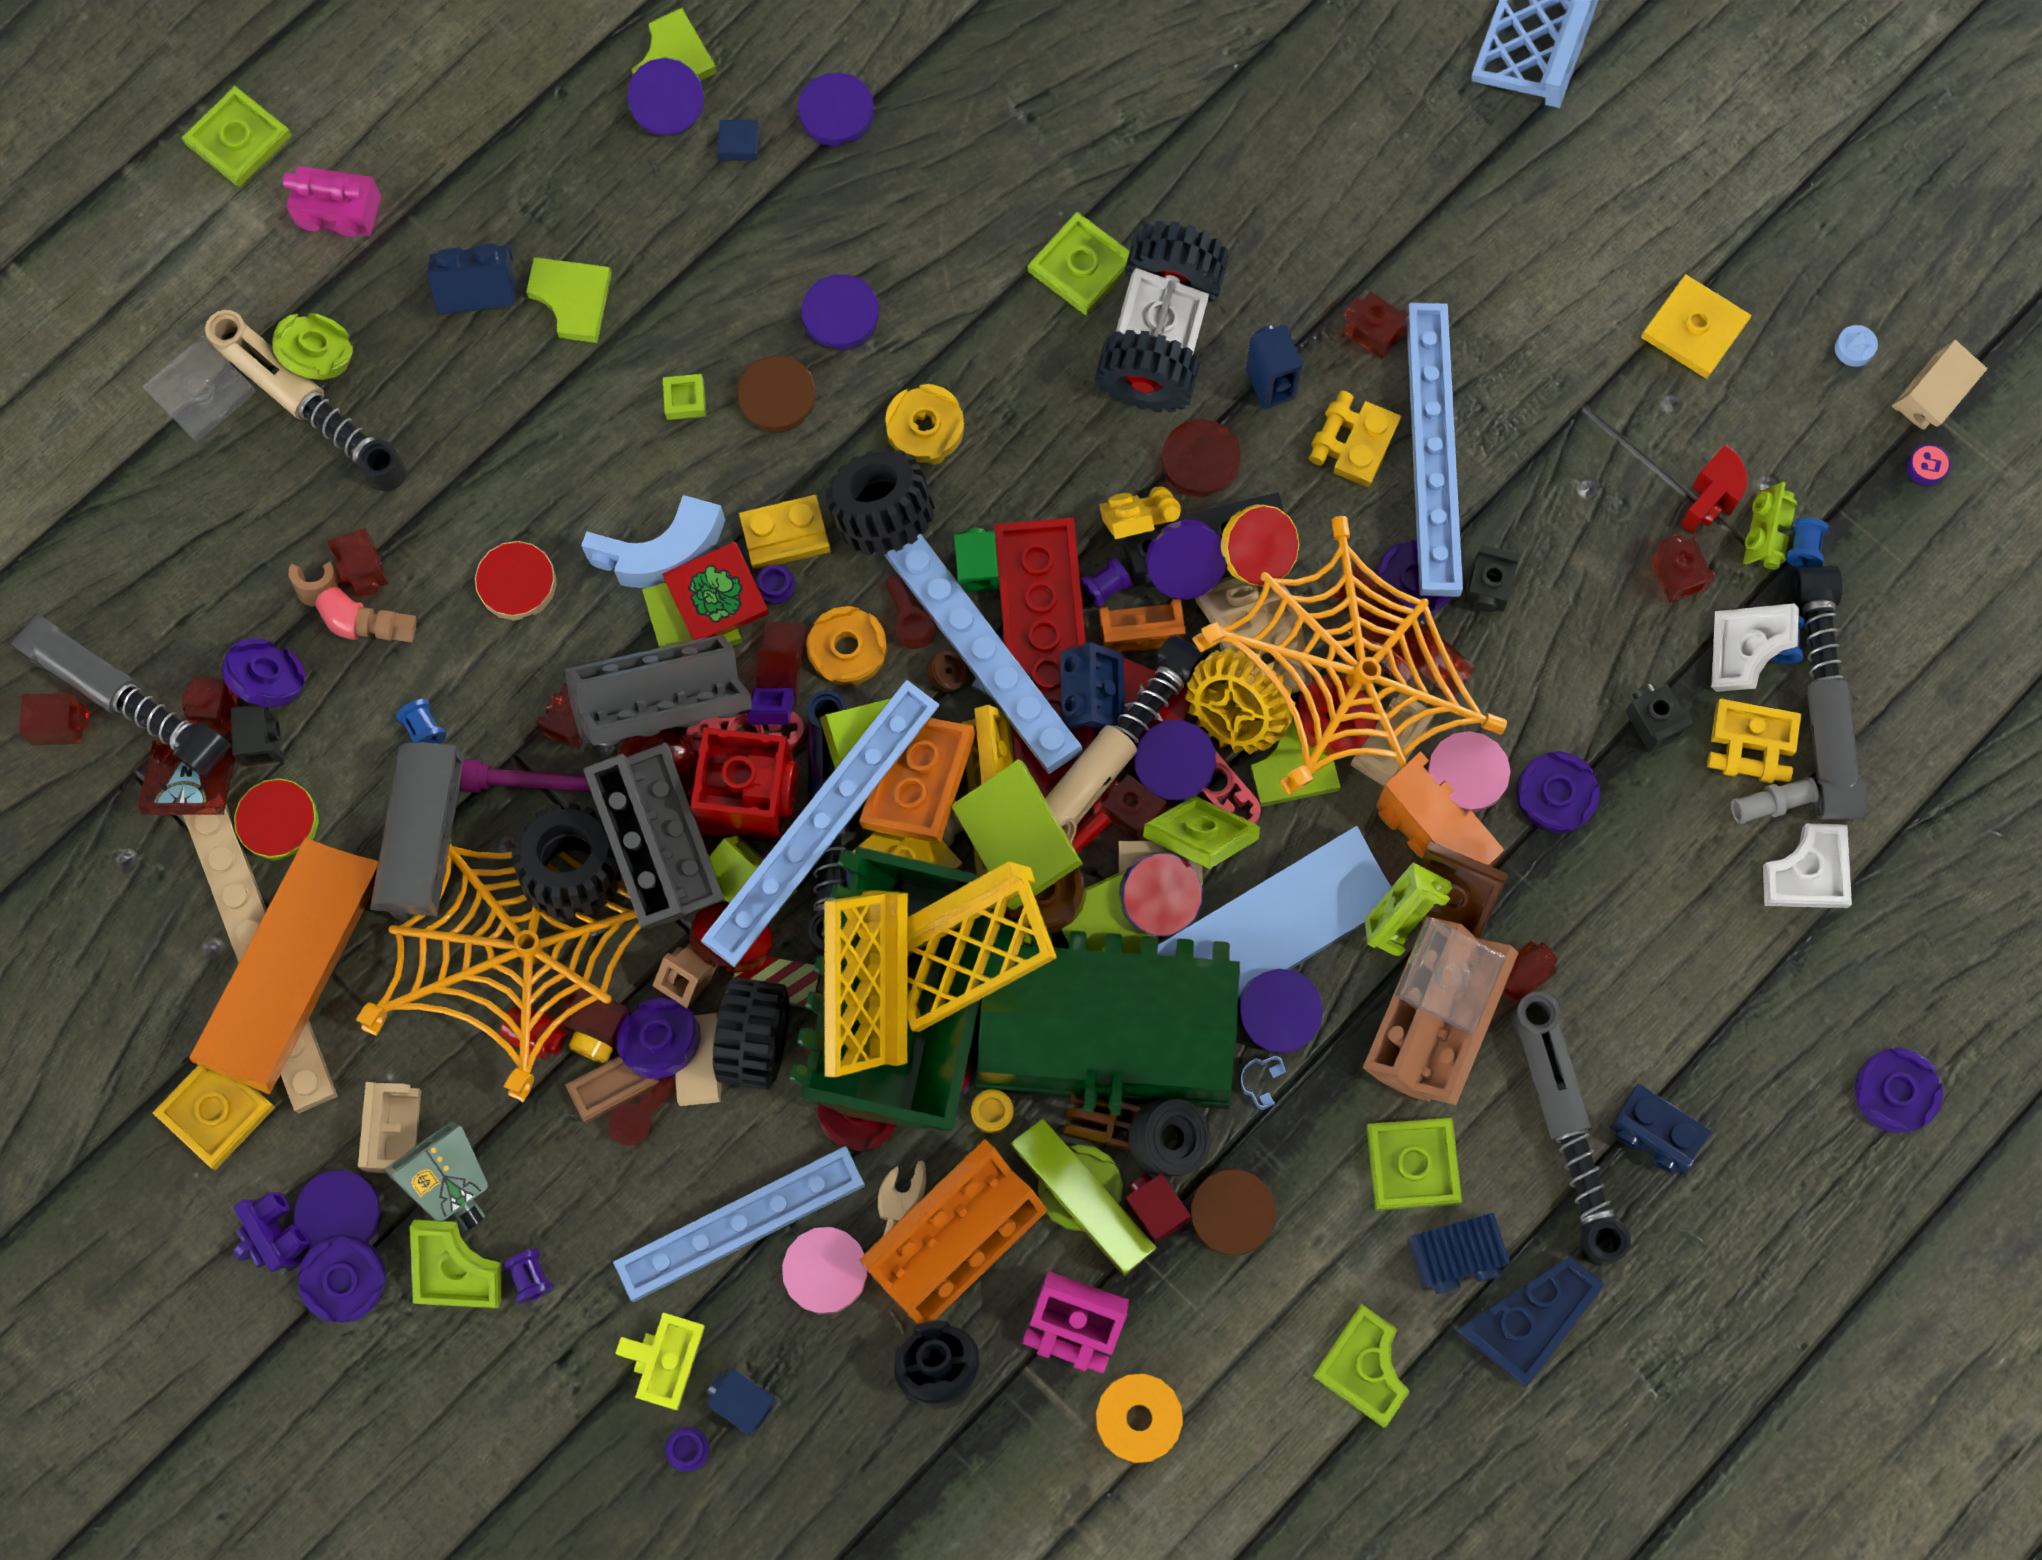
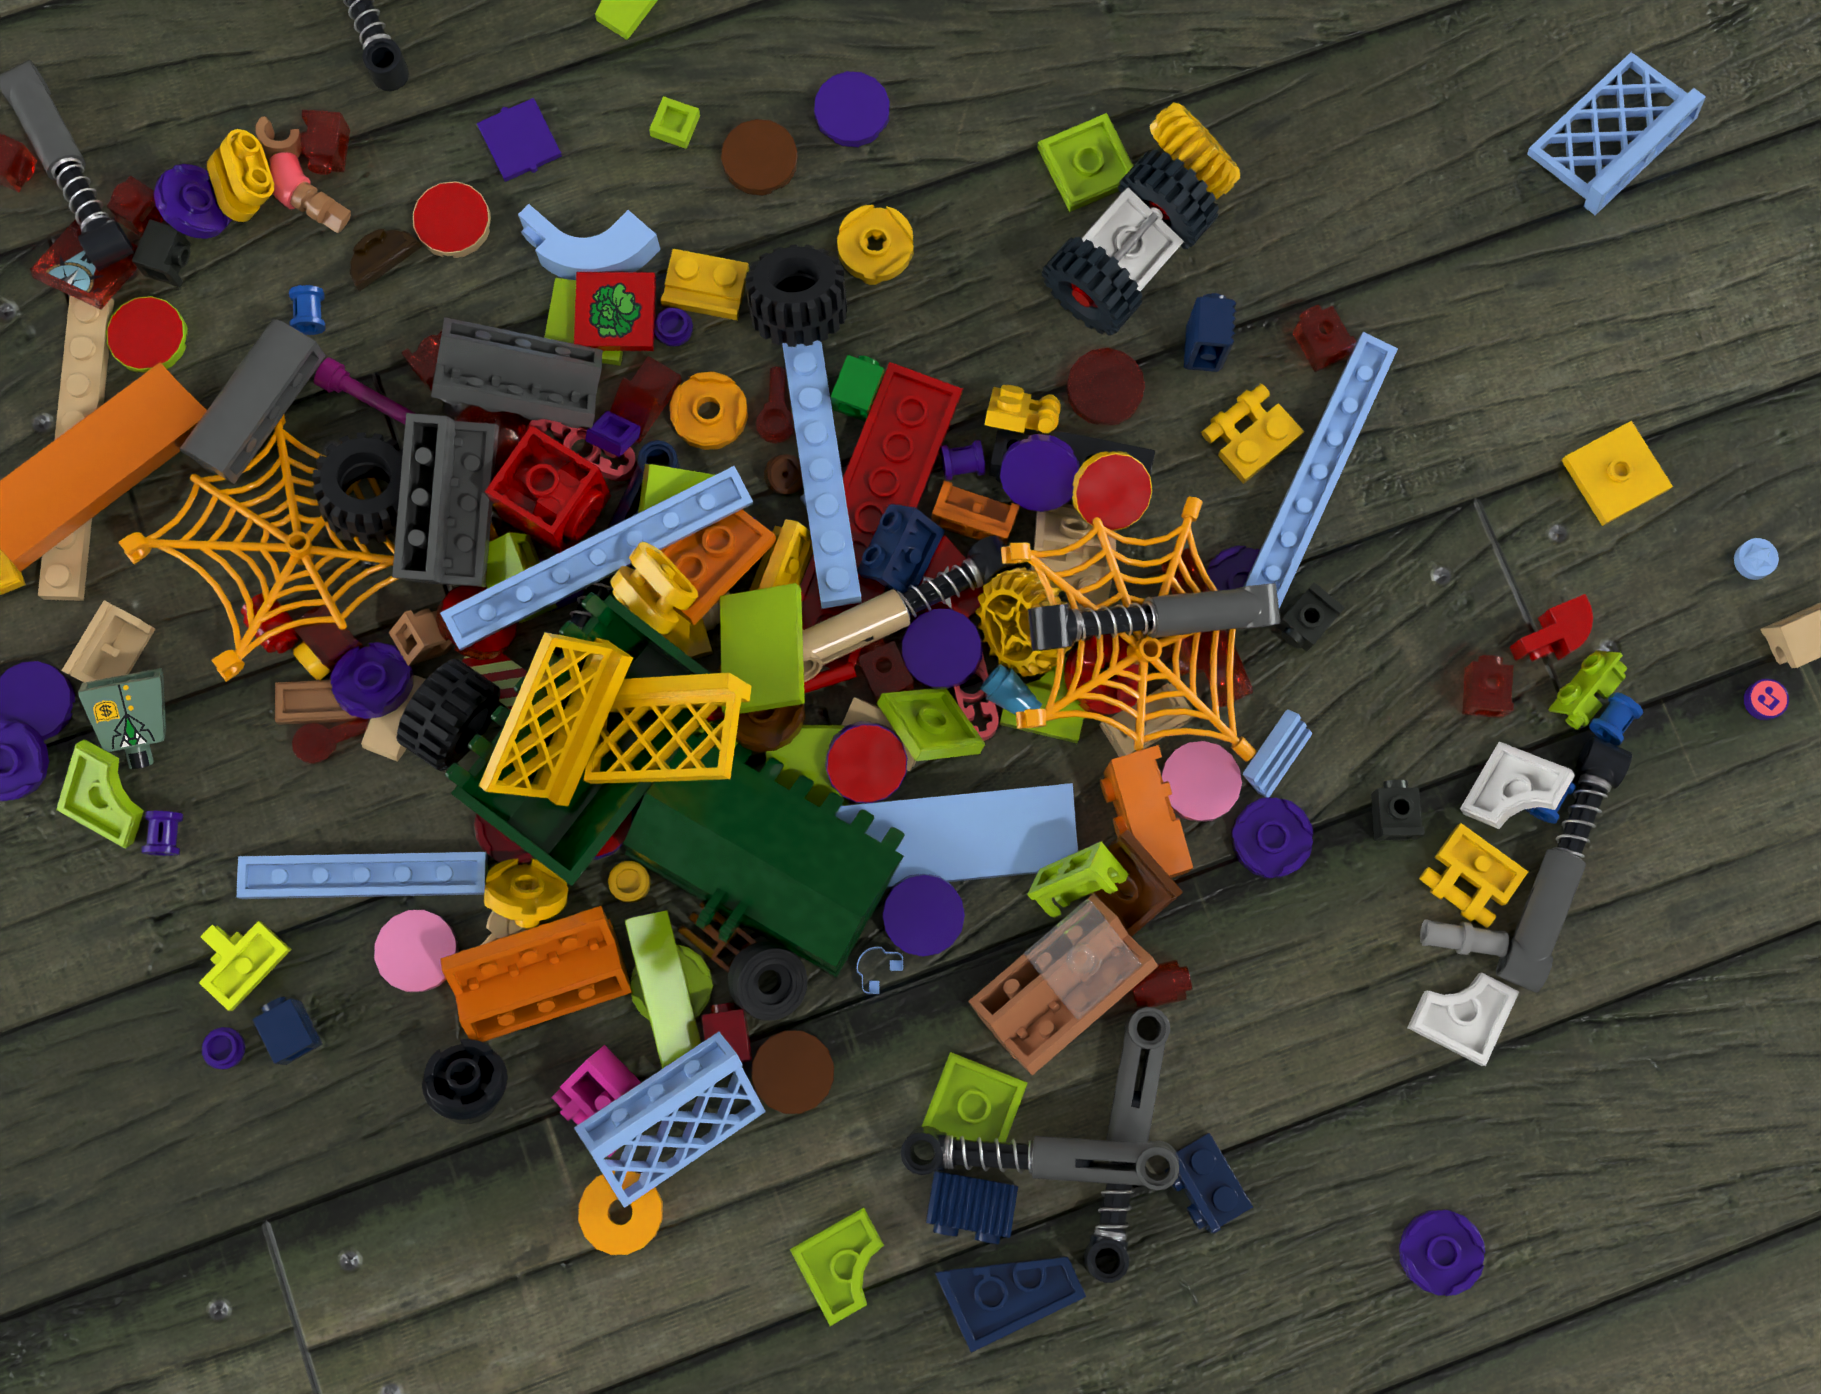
camera: 20 degrees right, 5 degrees up
none -> yellow brick [207,129,274,222]
none -> dark brown plate [350,229,422,292]
none -> dark purple piece [476,98,562,182]
none -> yellow plate [484,858,568,928]
none -> light blue fence [574,1032,766,1208]
none -> yellow brick [610,542,698,634]
none -> piece [901,1126,1179,1190]
none -> dark azure cone [980,664,1042,715]
none -> piece [1027,583,1281,651]
none -> yellow gear [1150,102,1240,200]
none -> light blue tile [1243,709,1312,797]

